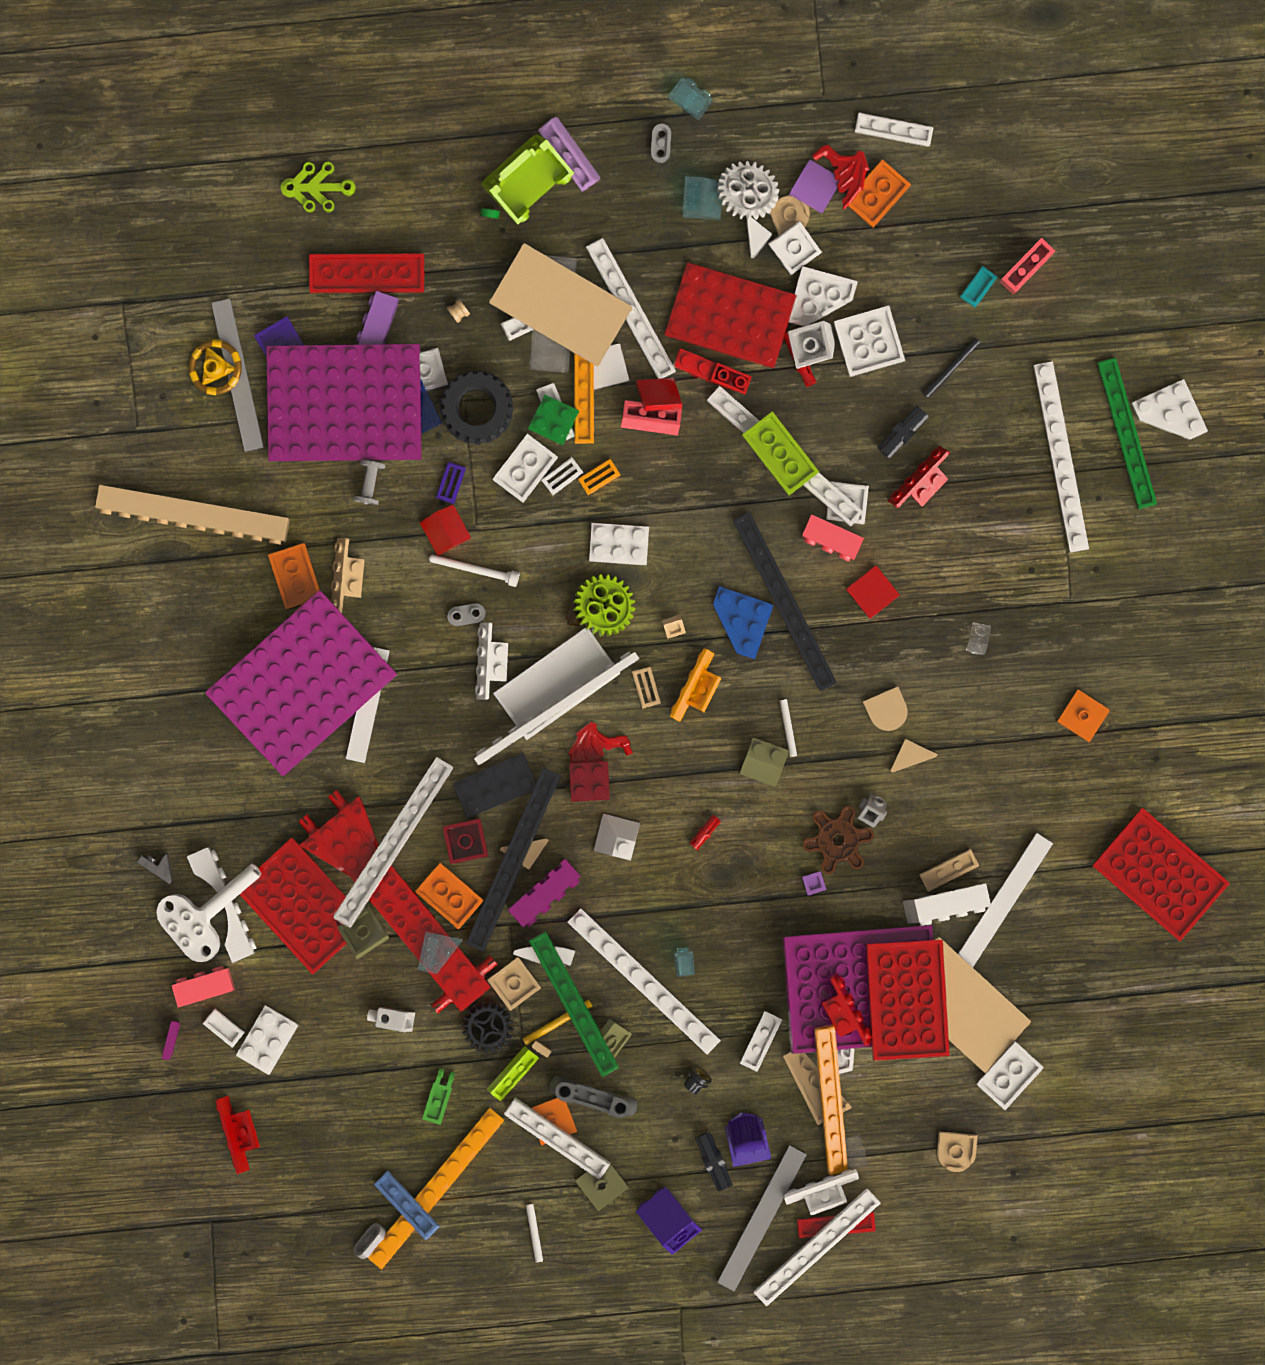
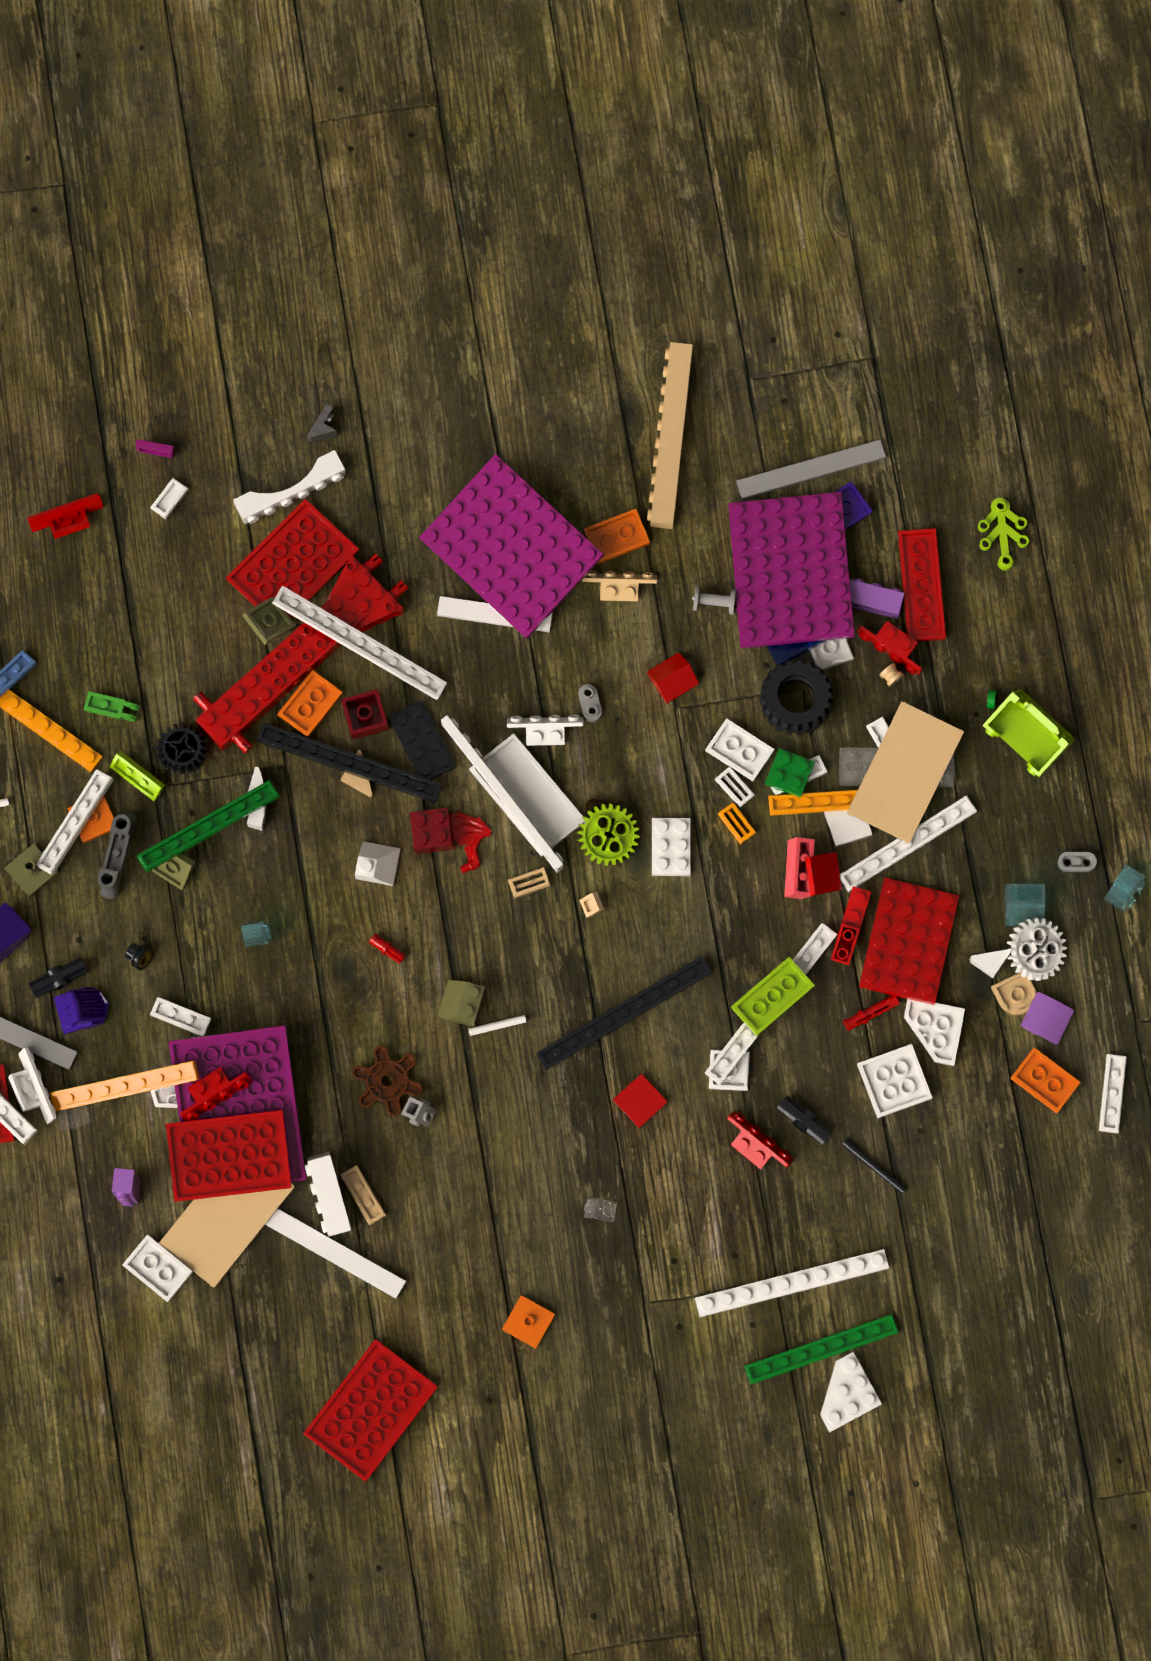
camera: 85 degrees right, 10 degrees down
white piece [157,864,261,962] -> none
coral brick [171,966,235,1007] -> none
yellow piece [189,339,242,395] -> none
white plate [236,1005,299,1075] -> none
white torso [367,1007,415,1032] -> none
clear light blue wing [418,932,462,974] -> none
white piece [429,555,520,587] -> none
dark purple tile [436,462,466,504] -> none
tan plate [488,957,541,1011] -> none
magenta wedge [508,859,581,927] -> none
yellow bar [523,1000,592,1045] -> none
tan tile [532,1040,552,1057] -> none
lavender slope [538,117,601,192] -> none
white plate [568,908,720,1055] -> none
light orange bracket [670,648,721,722] -> none
blue plate [713,586,773,660] -> none
white tile [768,221,822,275] -> none
tan wing [783,1052,852,1125] -> none
white slope [788,321,835,369] -> none
coral brick [801,515,864,562] -> none
medium lavender plate [802,871,826,895] -> none
red animal [812,144,869,209] -> none
tan tile [863,687,907,731] -> none
tan tile [890,739,938,773] -> none
tan tile [937,1131,978,1172] -> none
teal tile [960,266,998,308] -> none
coral brick [1000,238,1055,295] -> none
none -> medium lavender brick [112,1168,141,1207]
none -> red bracket [857,621,922,675]

